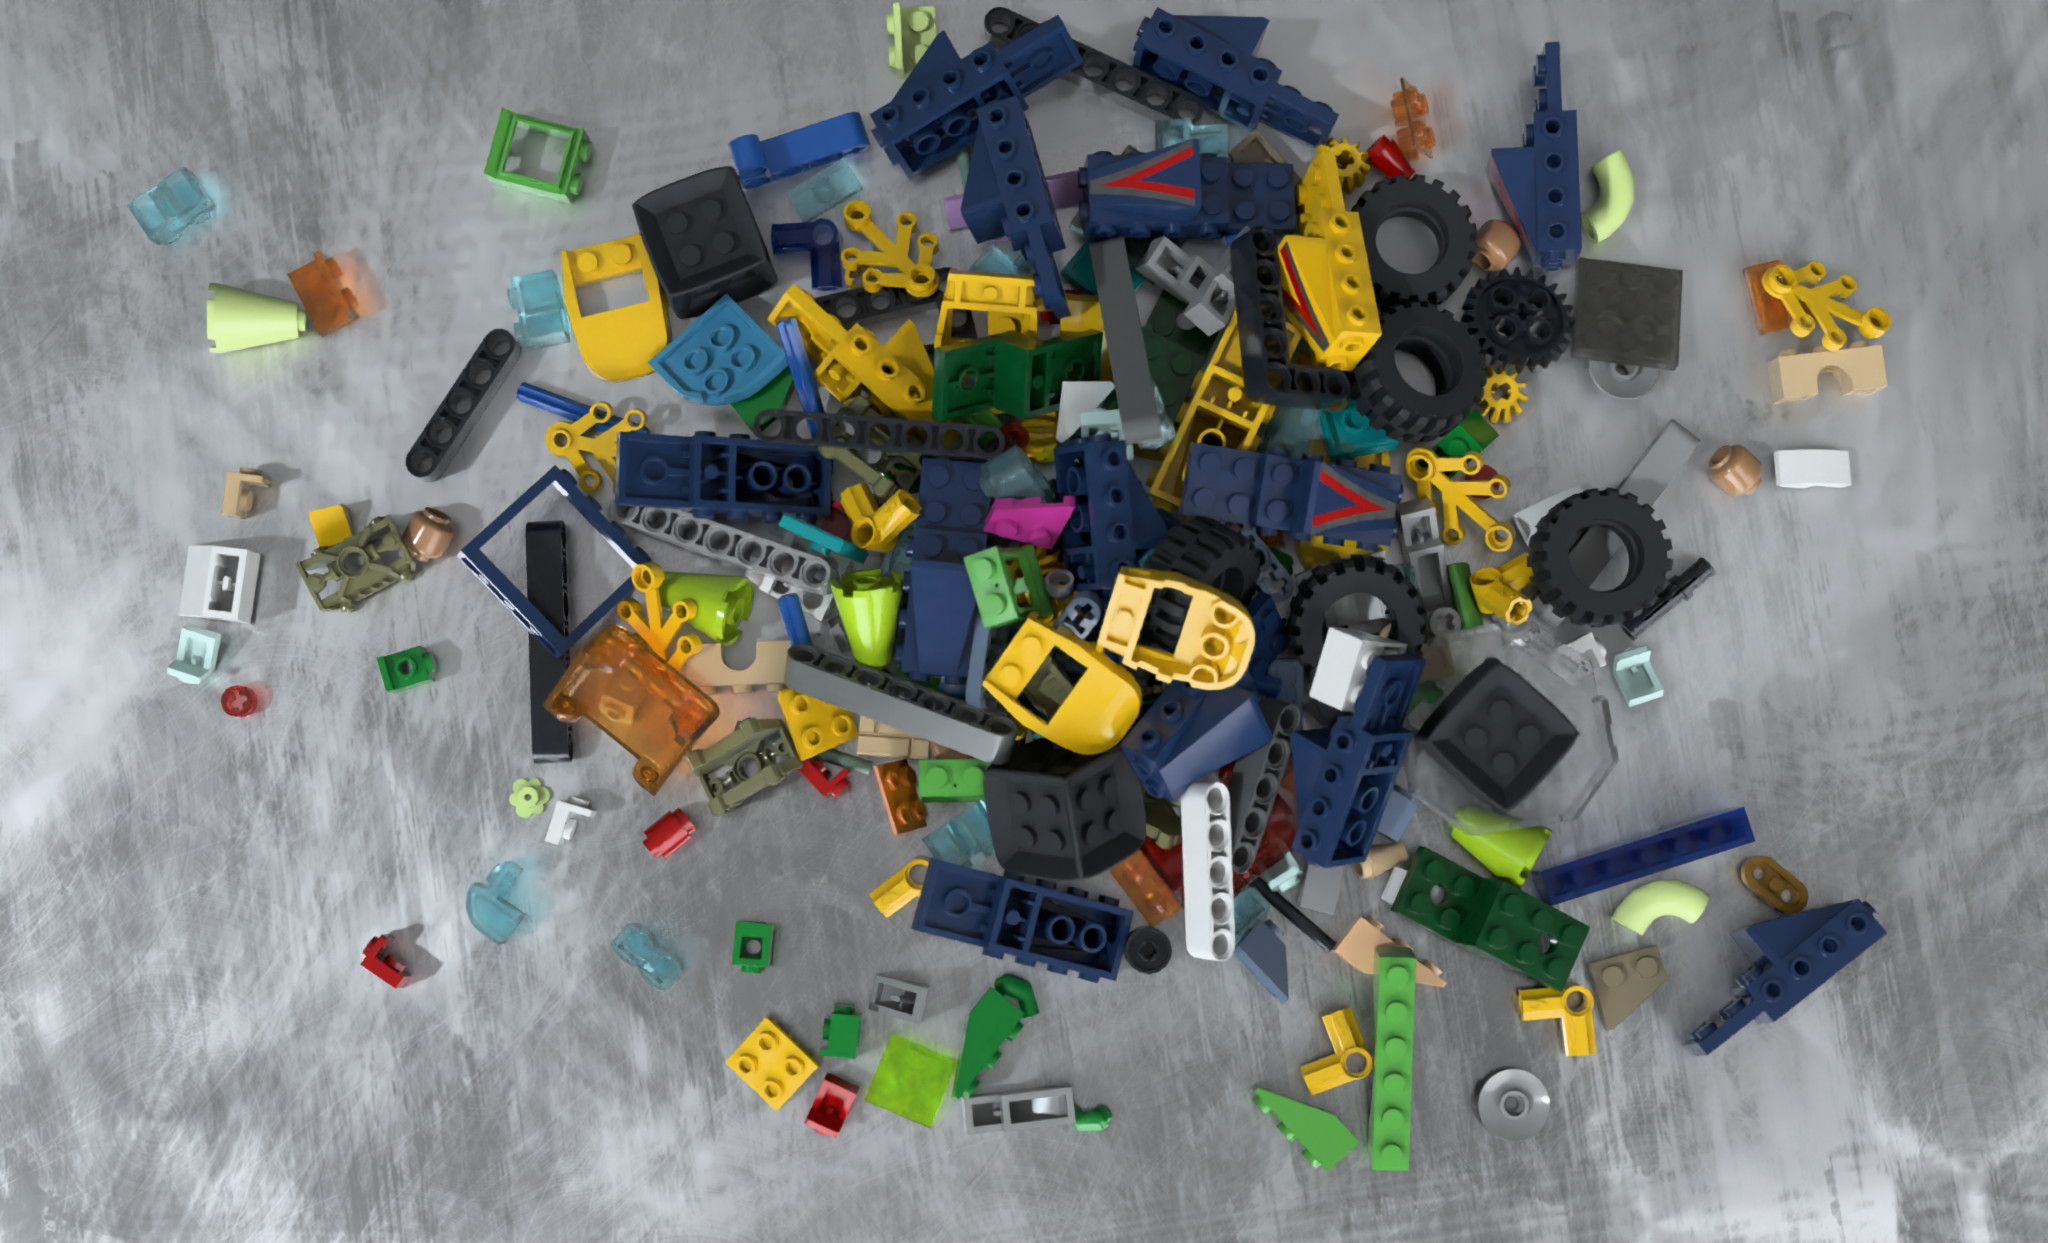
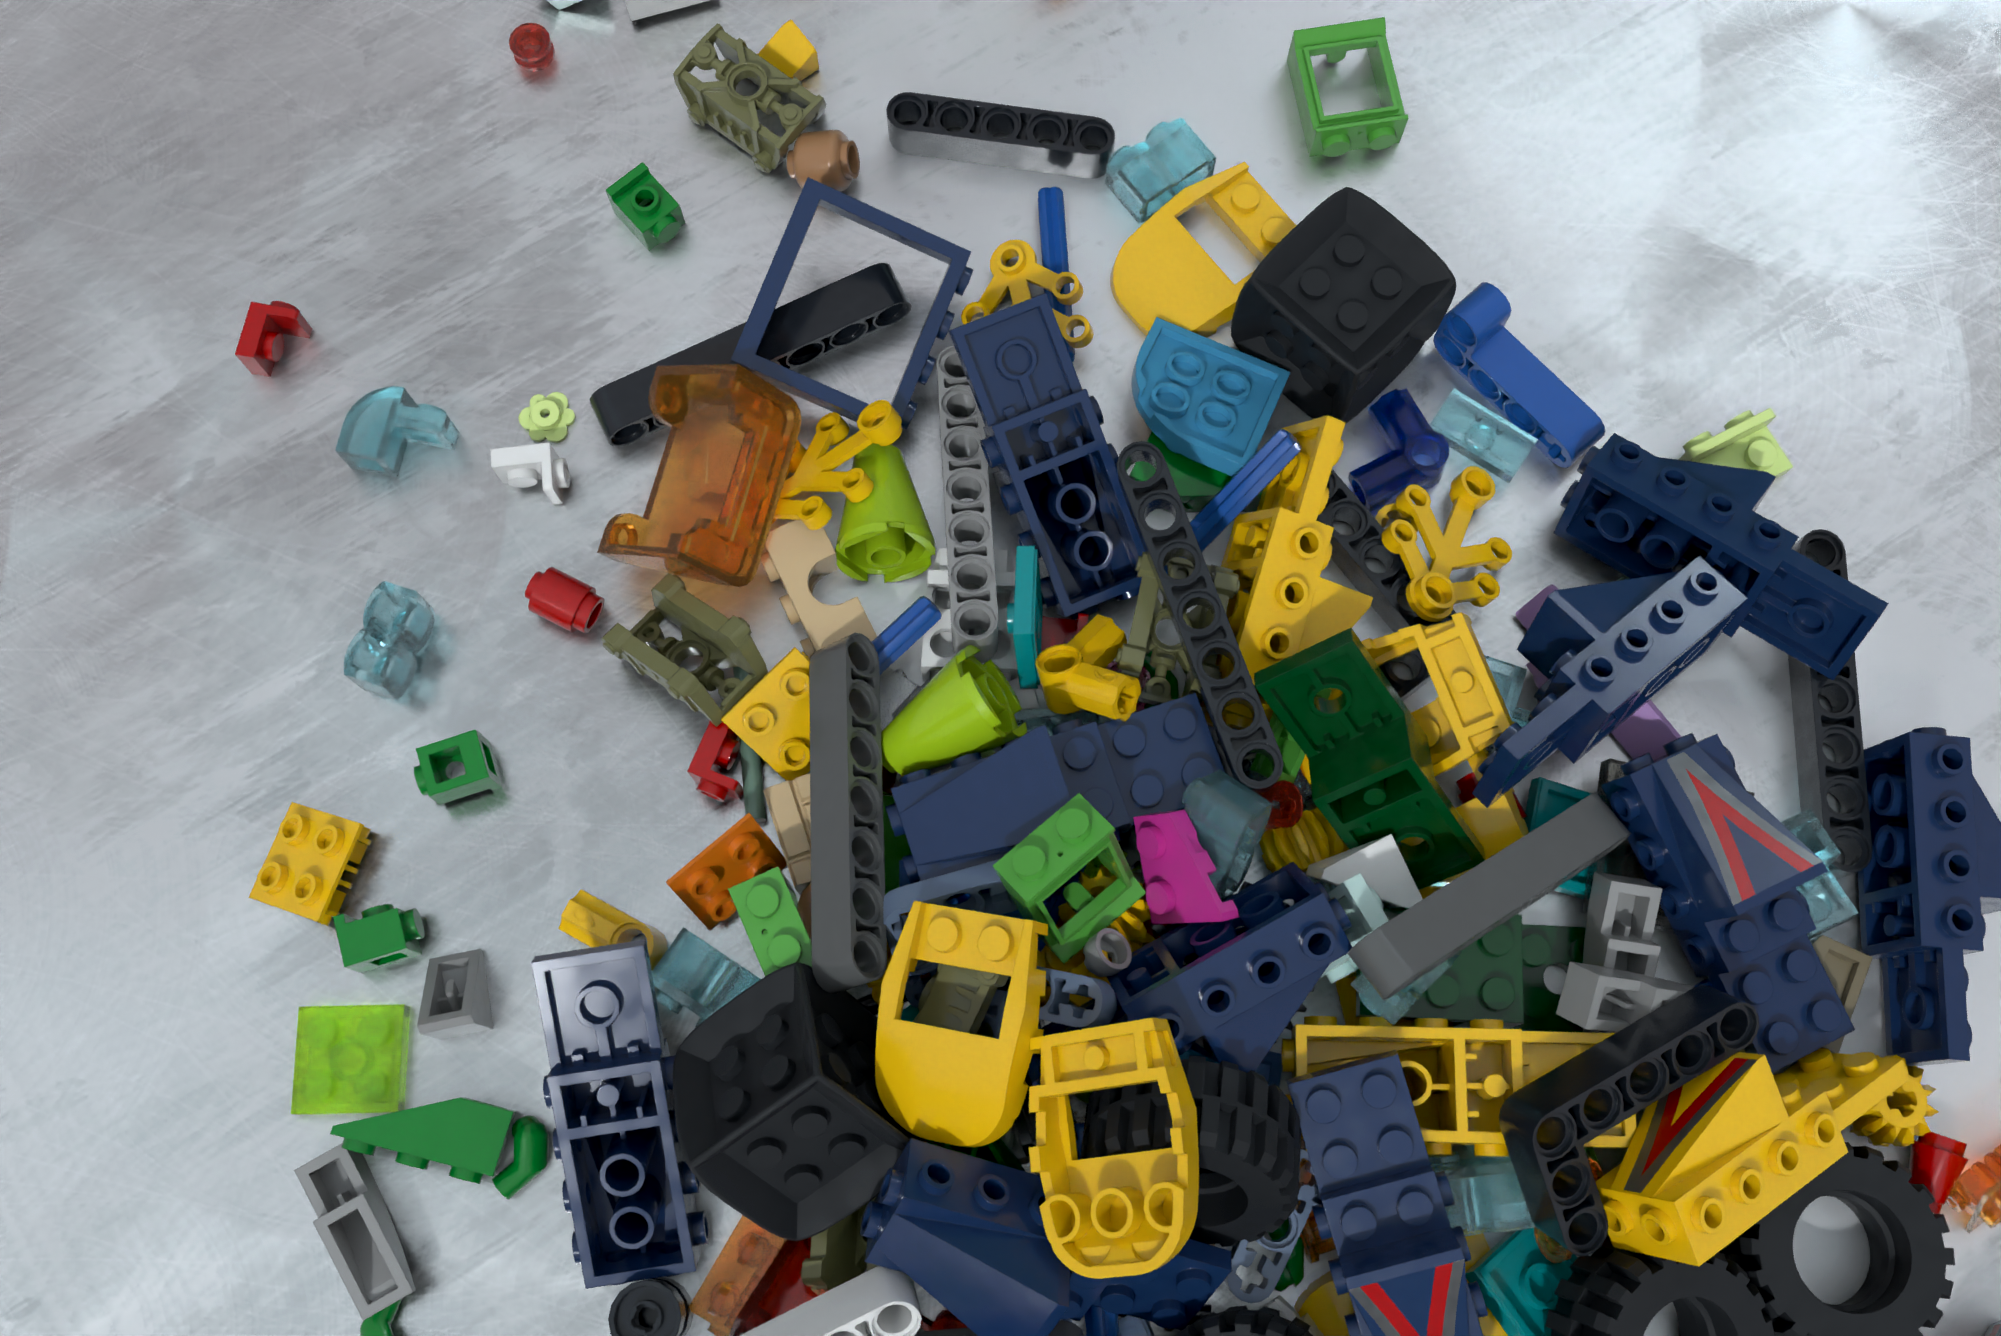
camera: 70 degrees right, 10 degrees down
red bracket [804,1072,860,1138] -> none

